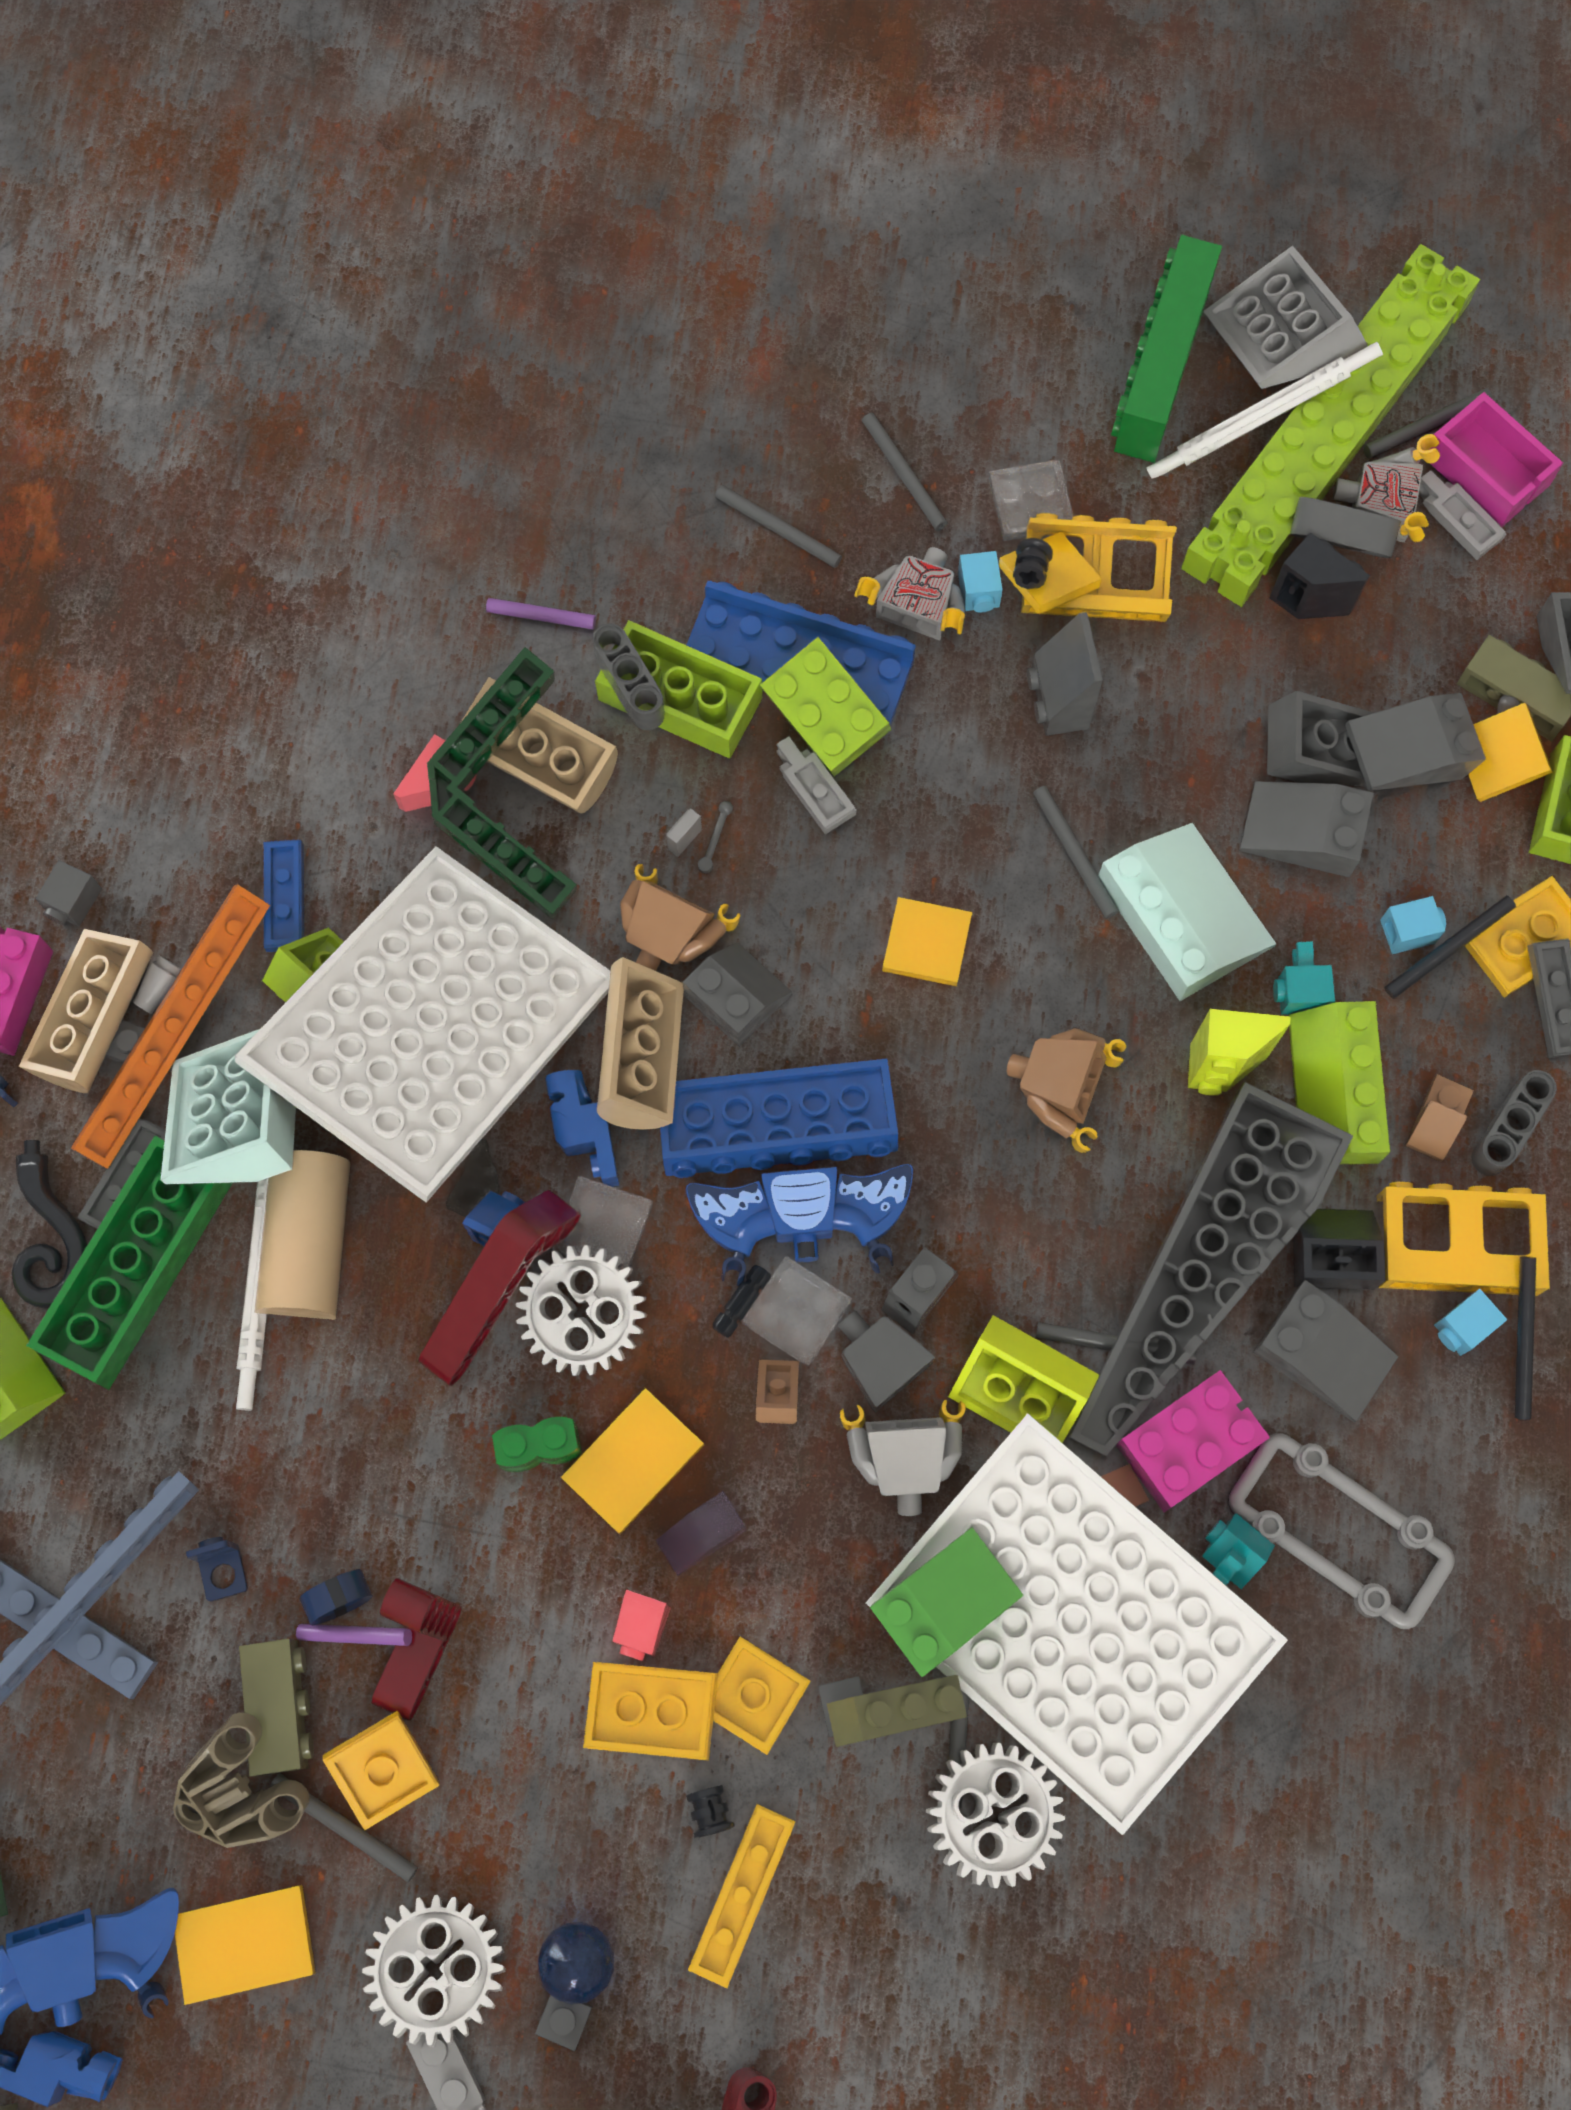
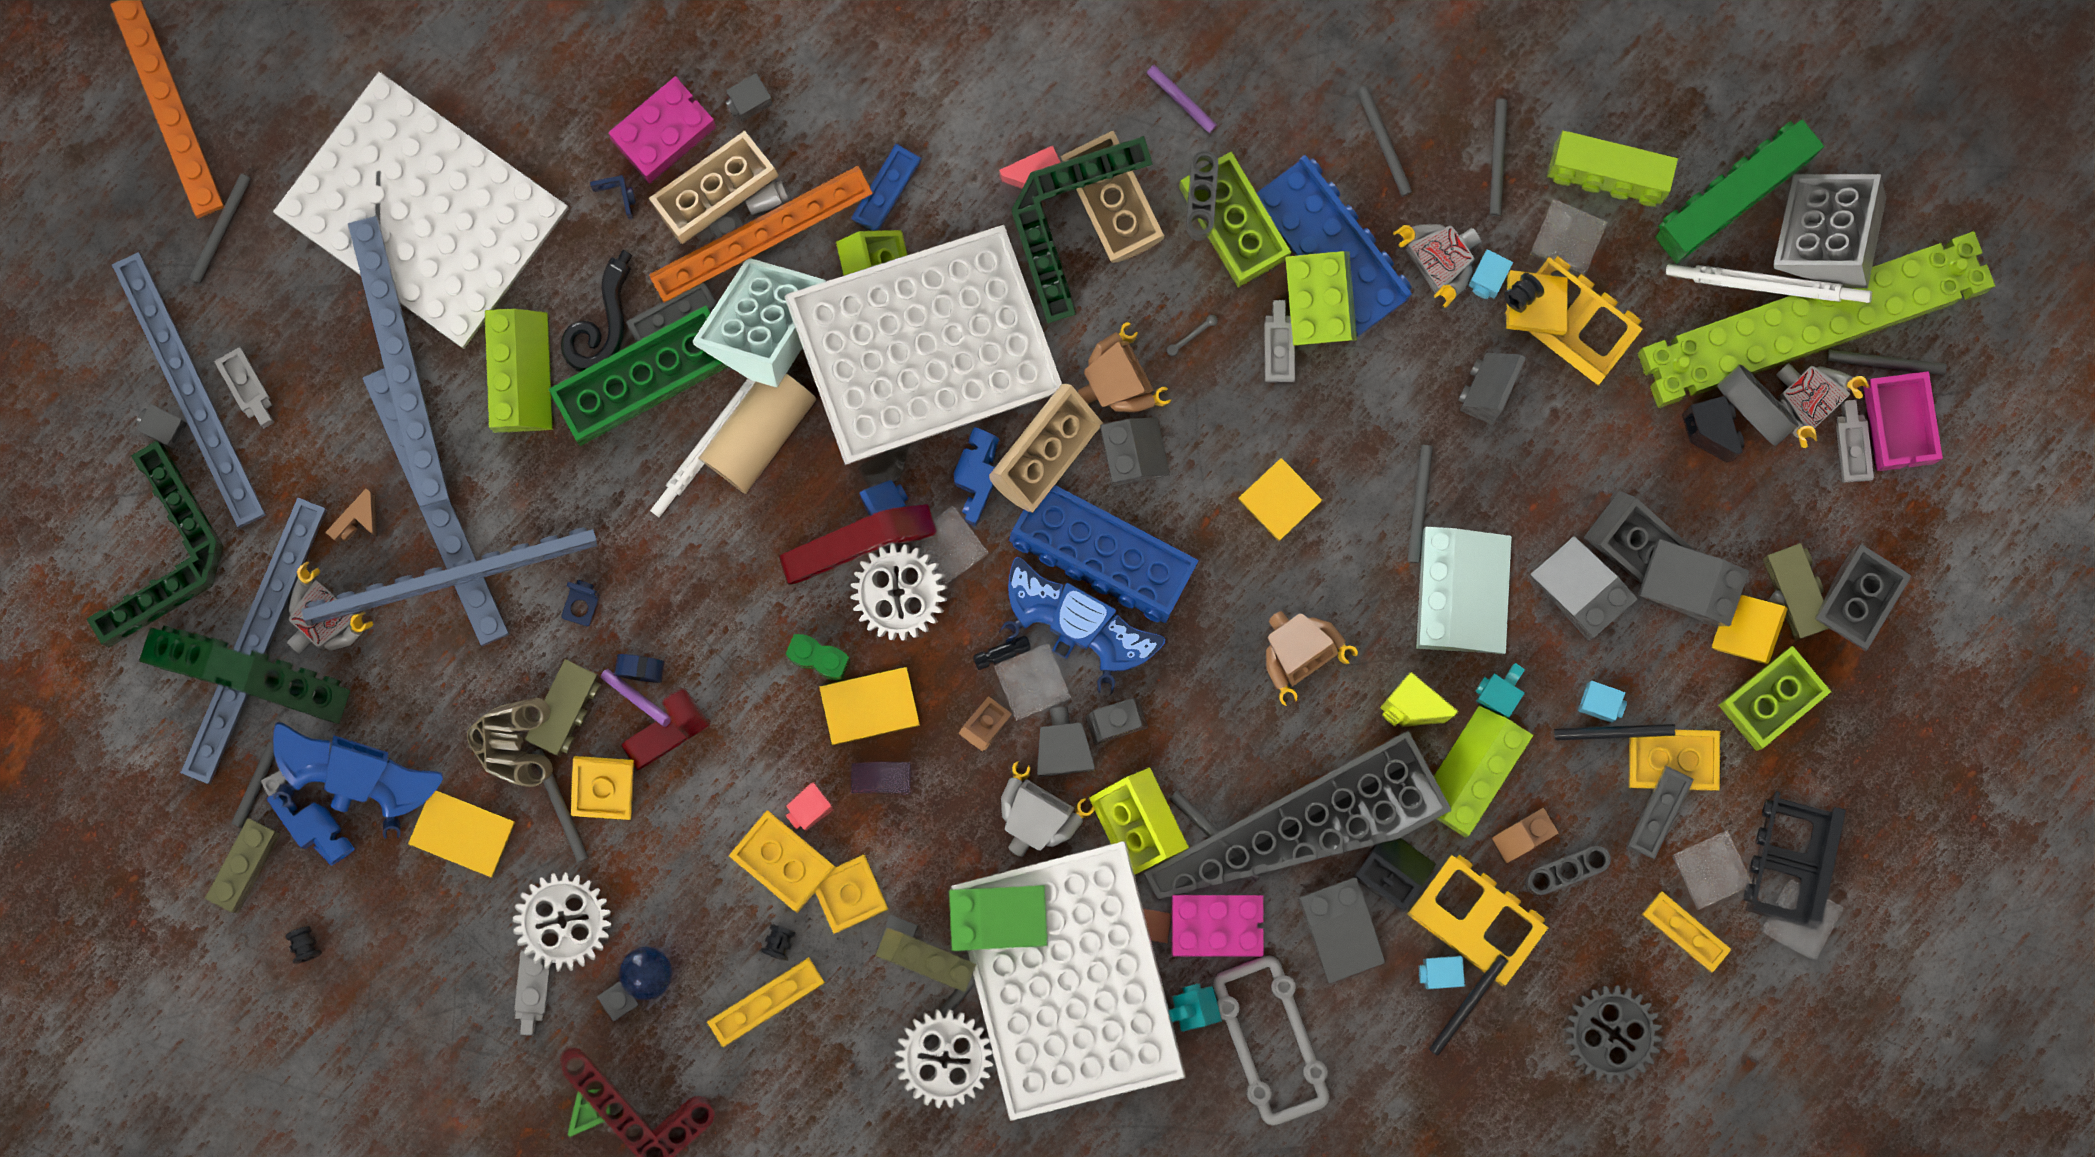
camera: 30 degrees right, 10 degrees up
light grey tile [666,808,702,857] -> none
none -> lime brick [1547,130,1678,206]

